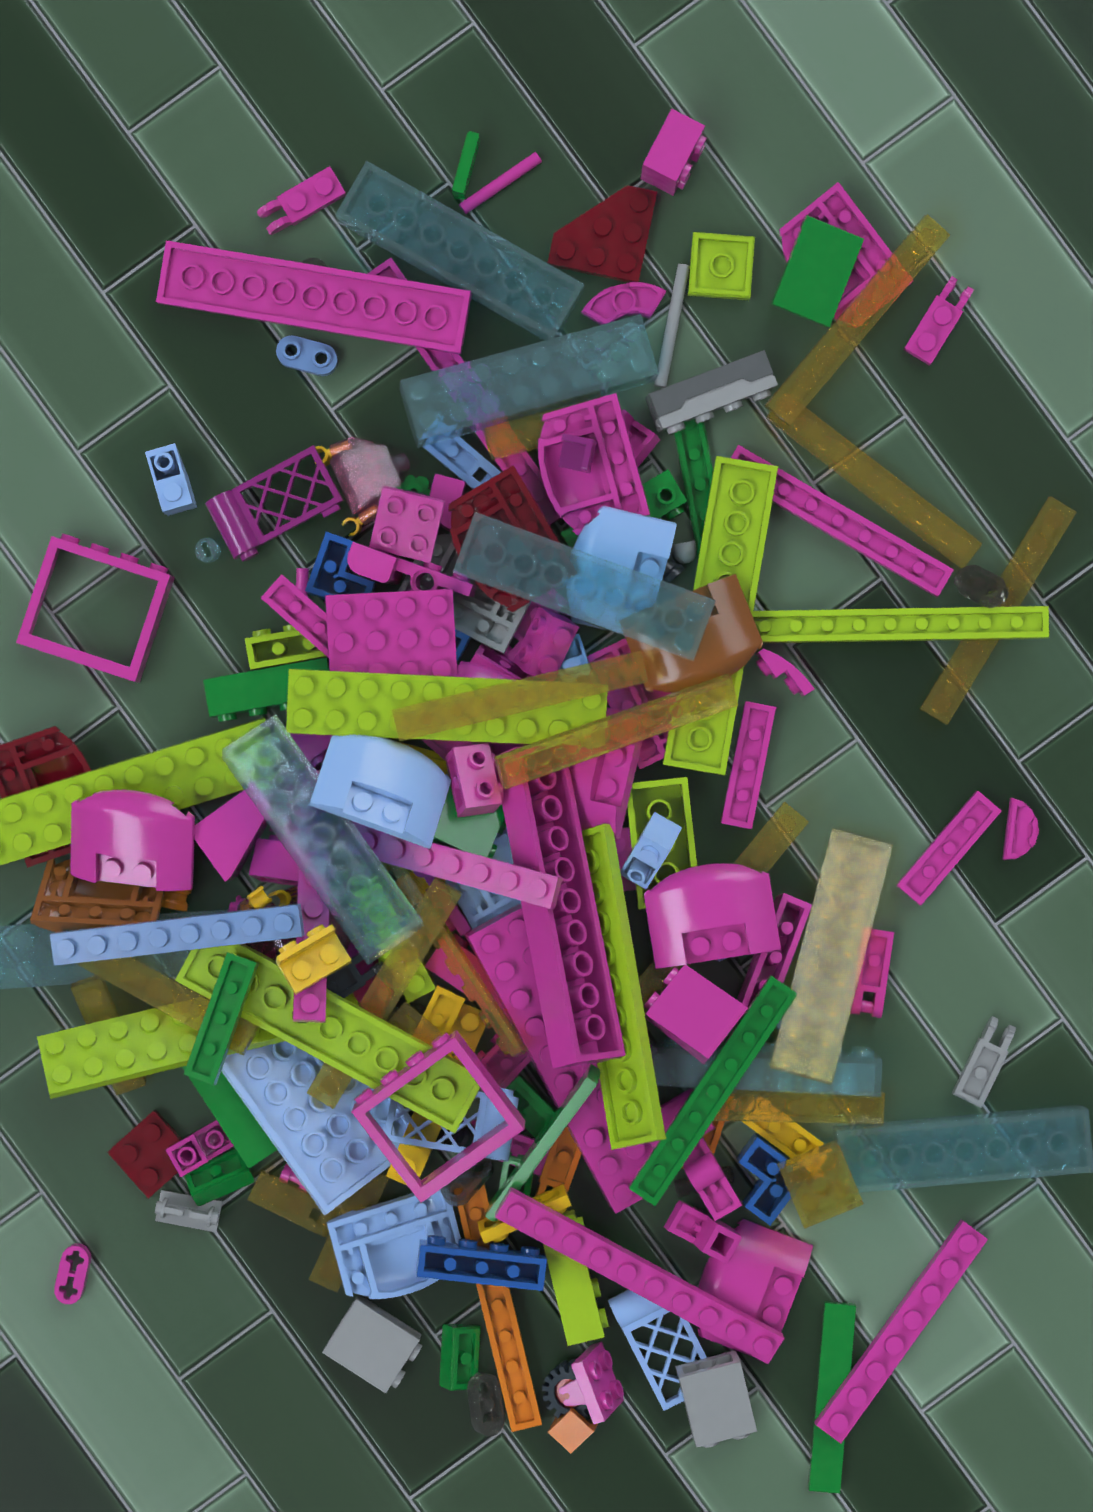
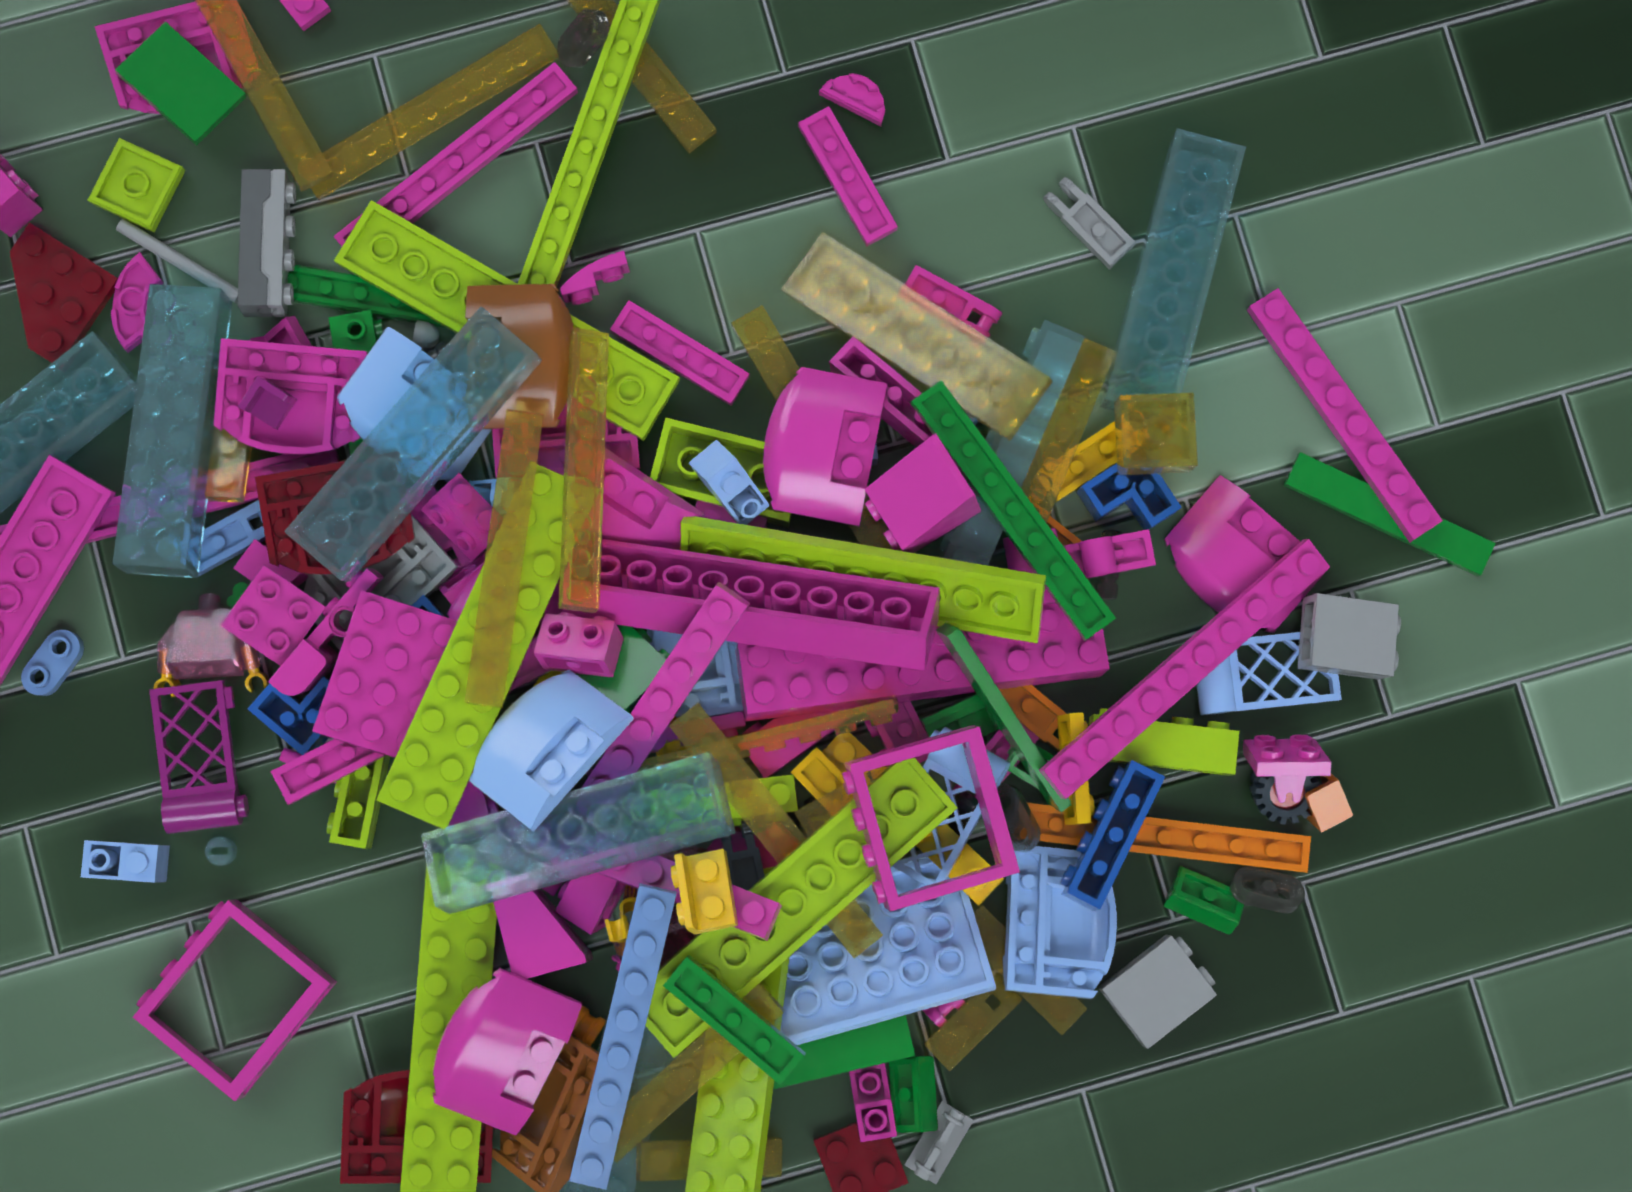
camera: 75 degrees left, 5 degrees down
green brick [203,657,330,722] -> none
dark pink brick [664,1200,742,1264] -> none

